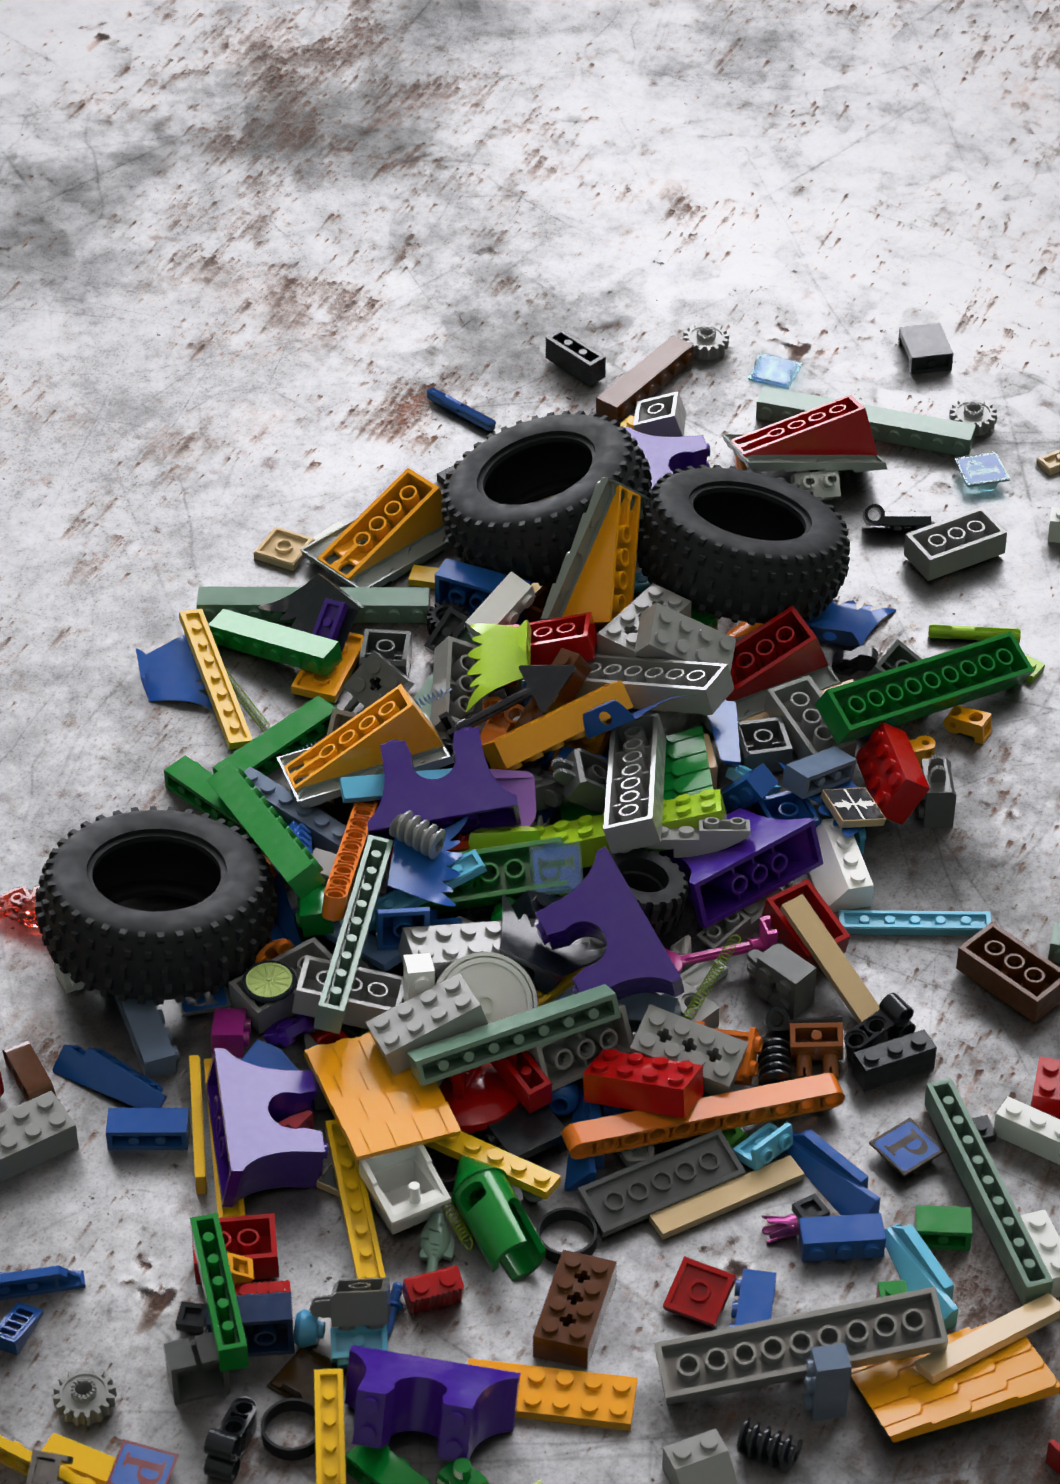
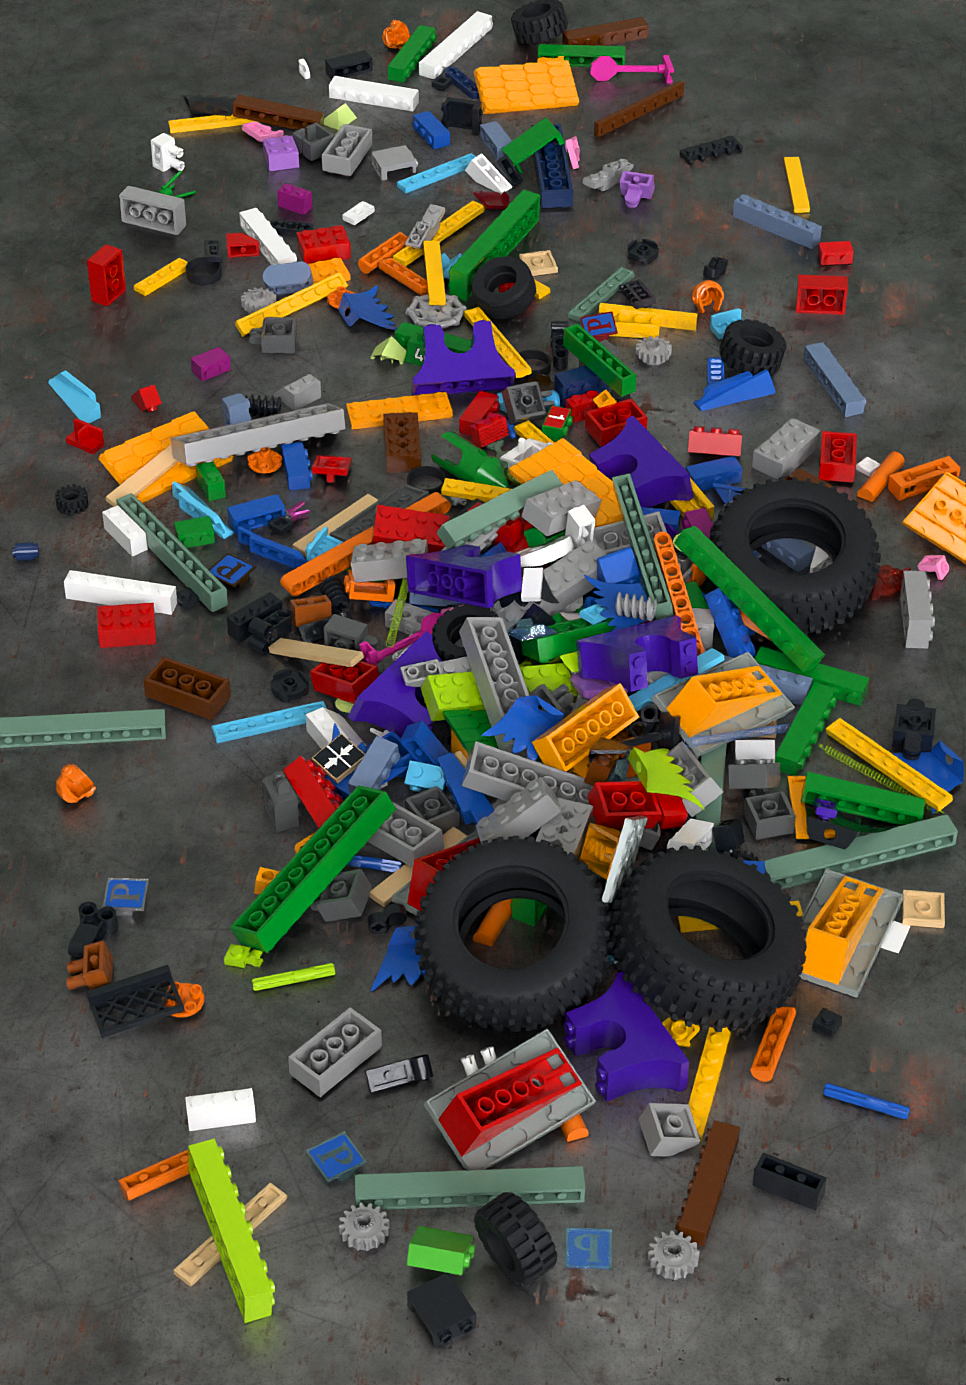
camera: 160 degrees right, 0 degrees up
none -> black plate [270,669,309,703]
none -> bright green brick [407,1226,476,1275]
none -> red brick [459,390,500,436]
none -> black tyre [474,1192,557,1286]
none -> white tile [521,568,543,602]
none -> brick [542,405,574,442]
none -> brick [688,426,742,456]
none -> black brick [892,699,936,760]
none -> light grey brick [900,571,935,649]

